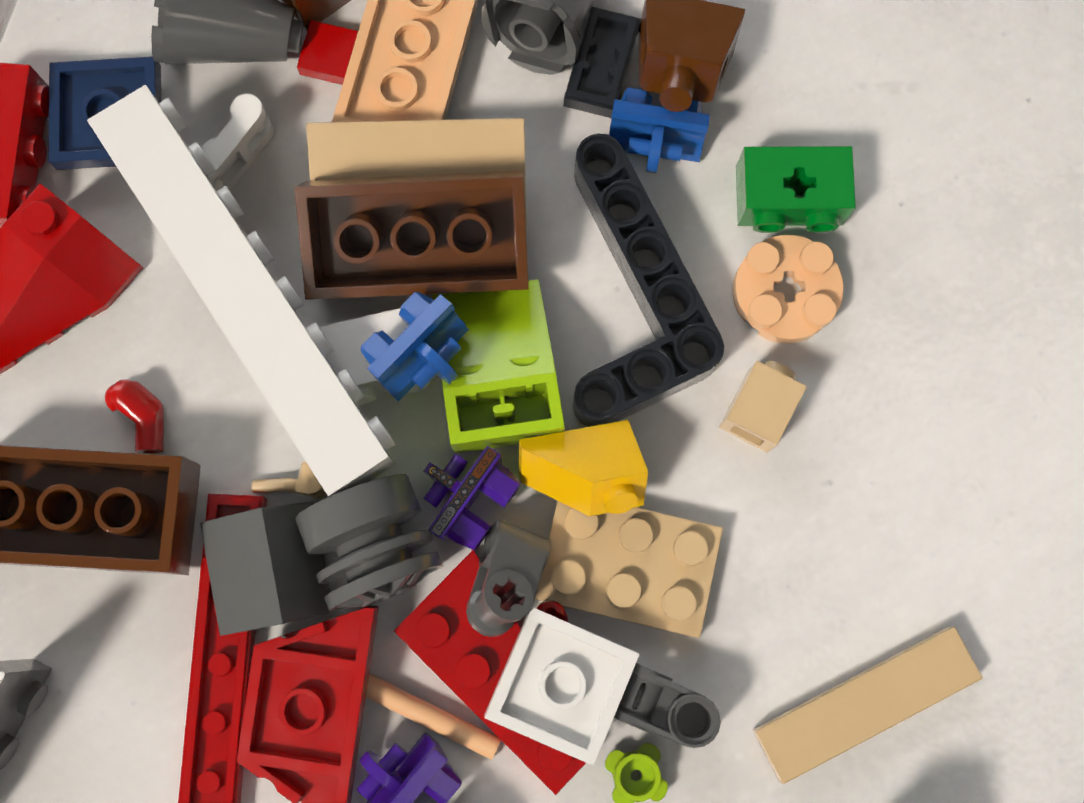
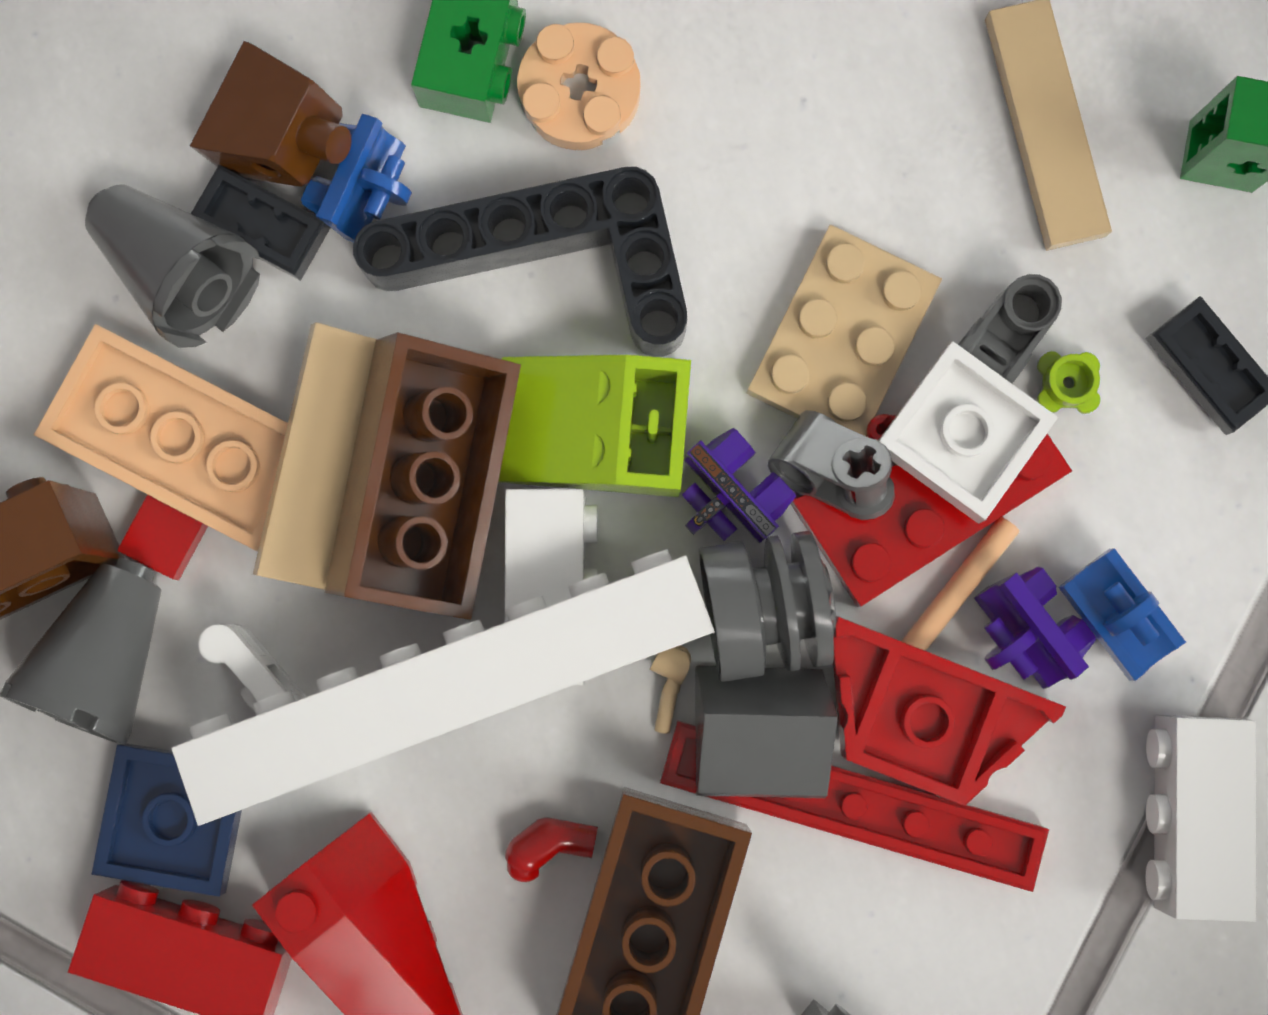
camera: 75 degrees left, 5 degrees up
blue hips [360,292,469,402] -> none
yellow slope [519,420,648,516] -> none
tan brick [719,361,807,453] -> none

